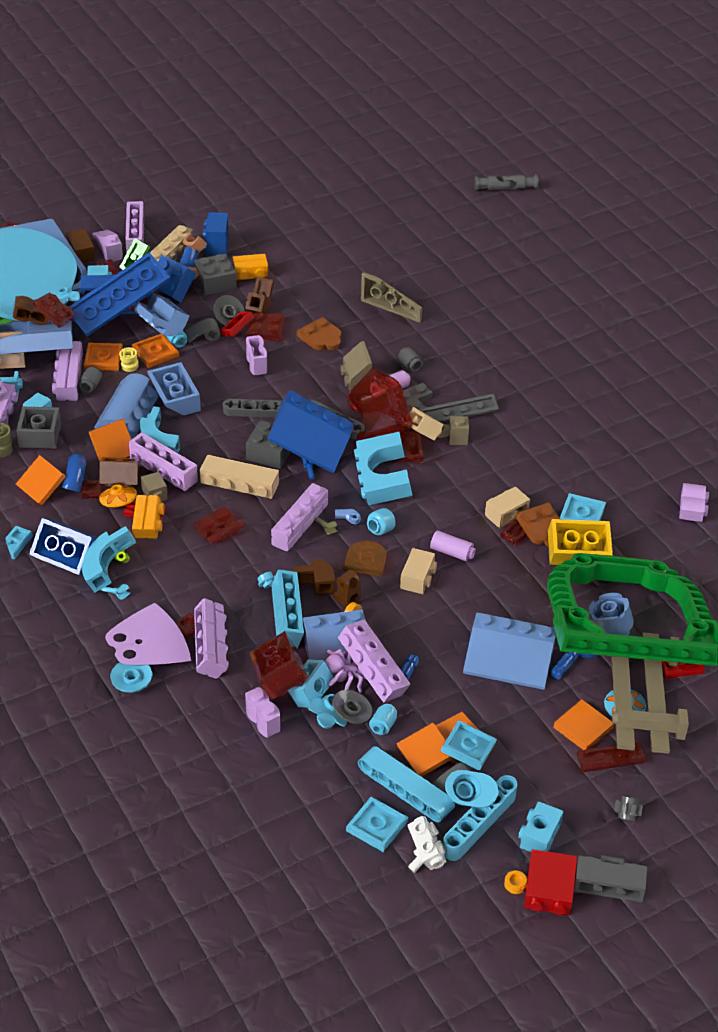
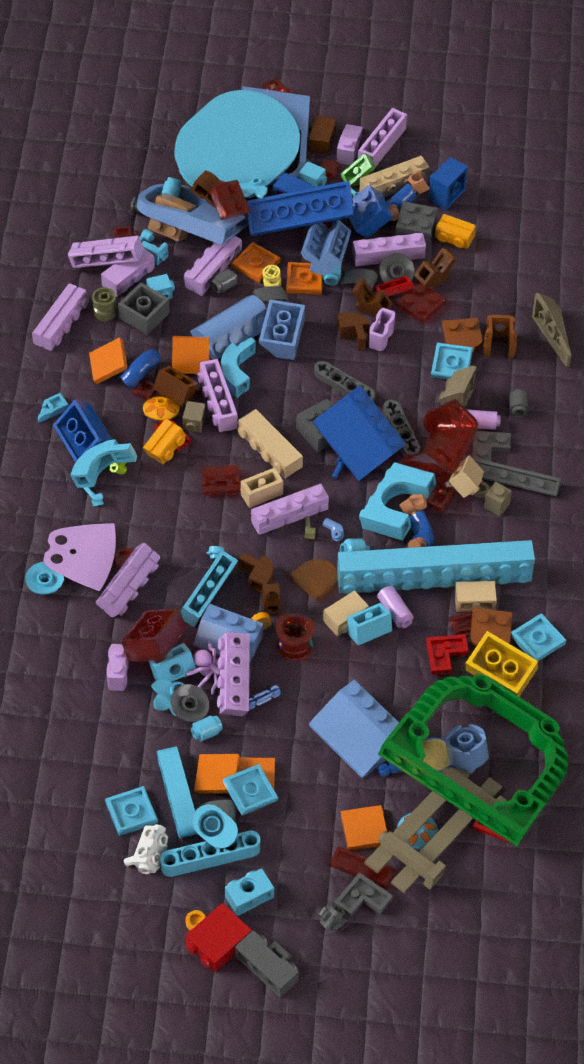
camera: 35 degrees right, 10 degrees up
none -> tan brick [241,468,283,508]
none -> dark grey panel [254,286,290,303]
none -> clear red hat [276,613,315,660]
none -> dark grey plate [334,872,393,918]
none -> reddish brown brick [337,312,369,351]
none -> medium azure brick [337,540,535,594]
none -> medium azure brick [347,603,392,645]
none -> lavender brick [352,233,426,267]
none -> reddish brown brick [352,279,393,317]
none -> piece [400,494,434,548]
none -> red plate [426,634,468,675]
none -> medium azure plate [431,343,473,380]
none -> dark orange piece [483,315,517,359]

